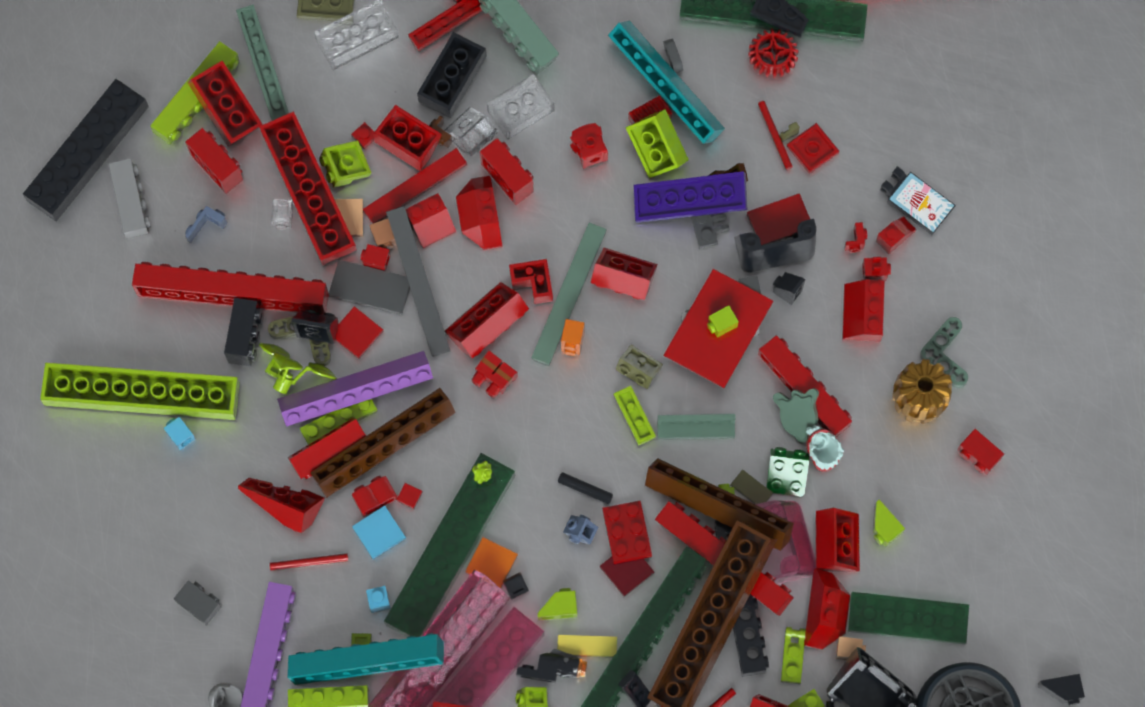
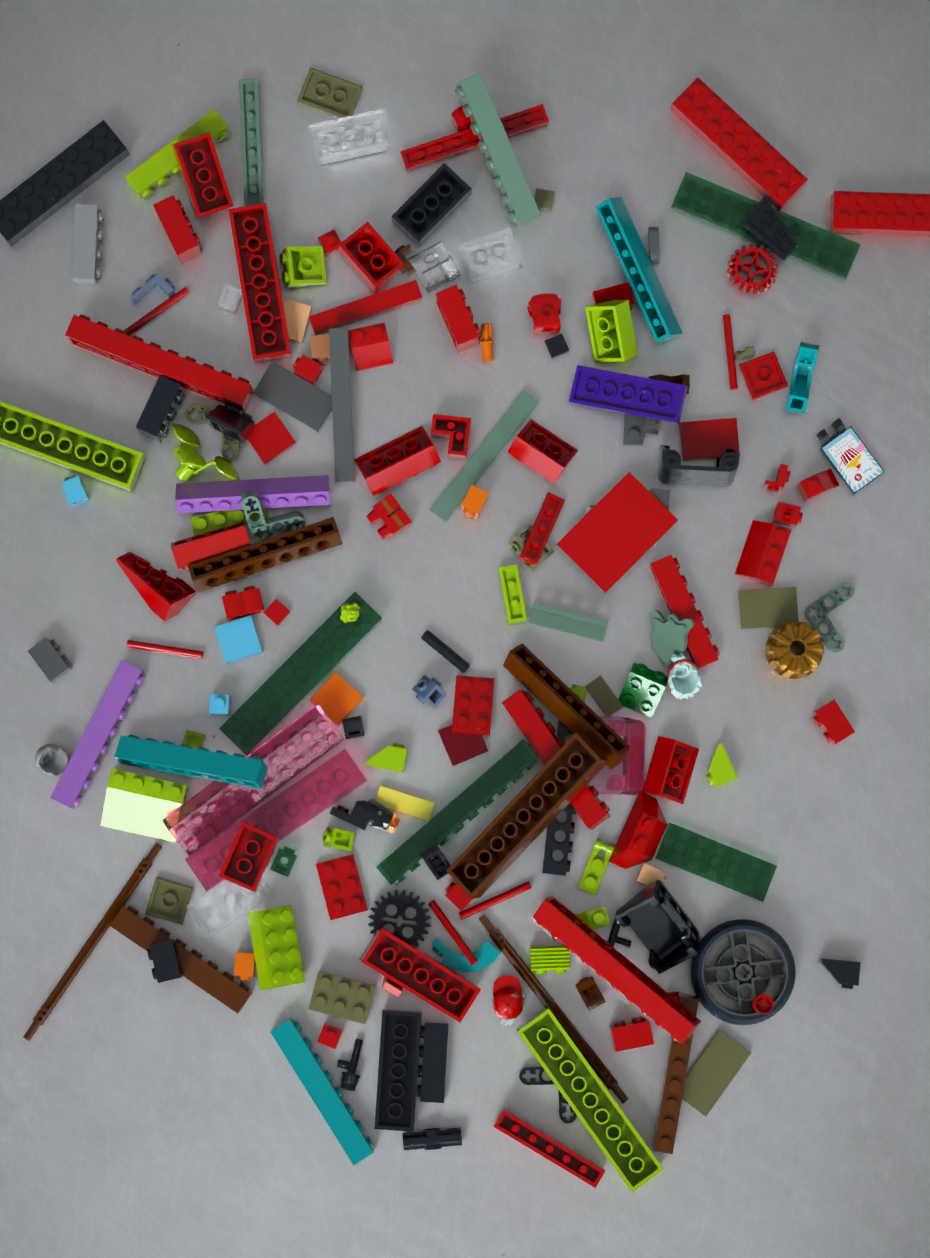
camera: 15 degrees right, 10 degrees up
red wedge [456,176,502,250] -> none
lime brick [707,306,739,338] -> none
black slope [773,272,806,305] -> none
none -> red bar [124,287,189,336]
none -> sand green beam [241,491,305,540]
none -> orange axle [480,323,494,361]
none -> red tile [519,492,565,567]
none -> olive tile [534,188,555,211]
none -> black tile [544,333,569,359]
none -> olive tile [738,587,799,629]
none -> teal arch [786,342,819,413]

